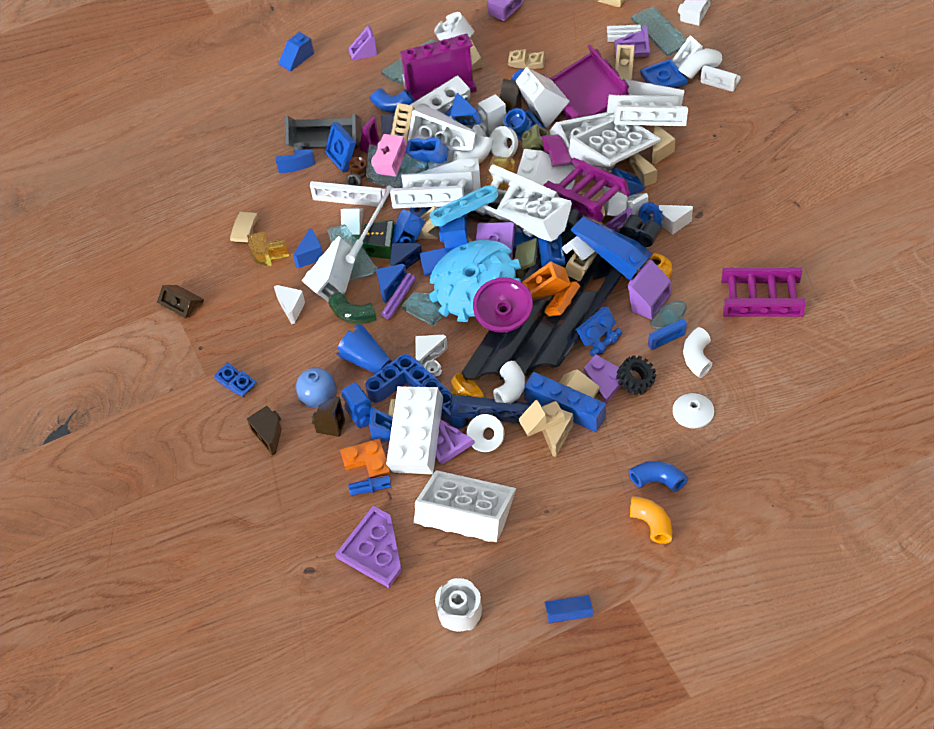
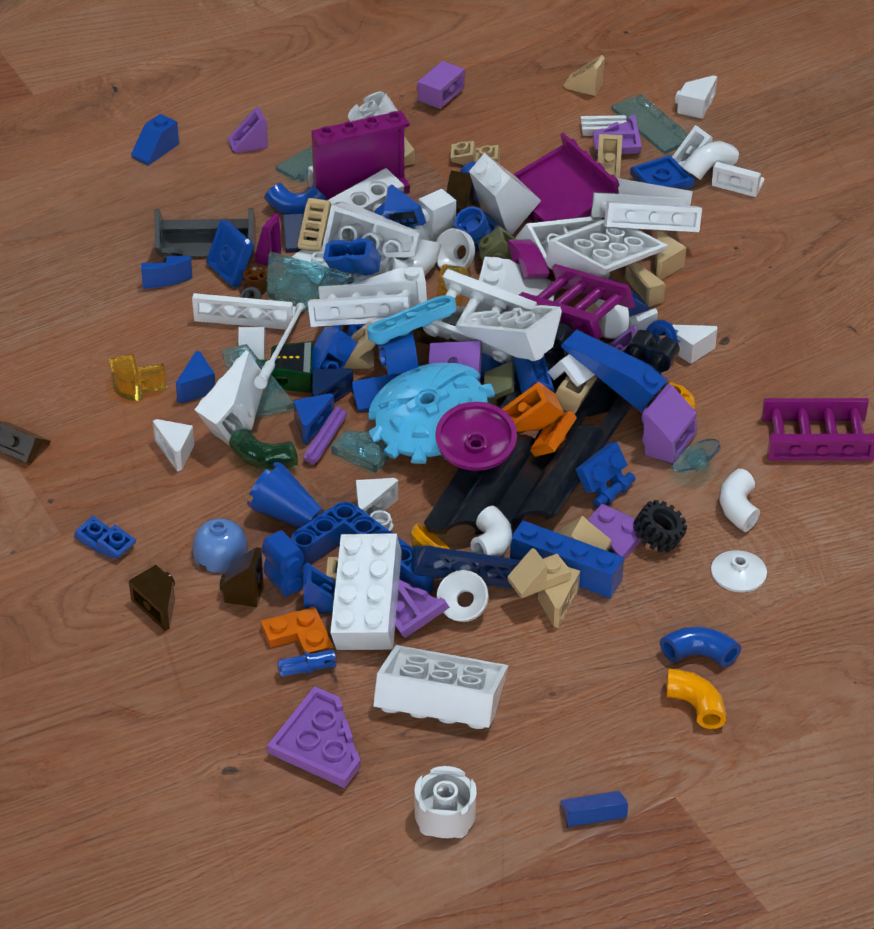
camera: 10 degrees left, 10 degrees down
tan slope [230,212,258,242] -> none
bright pink brick [372,134,407,177] -> none
blue tile [648,318,687,350] -> none

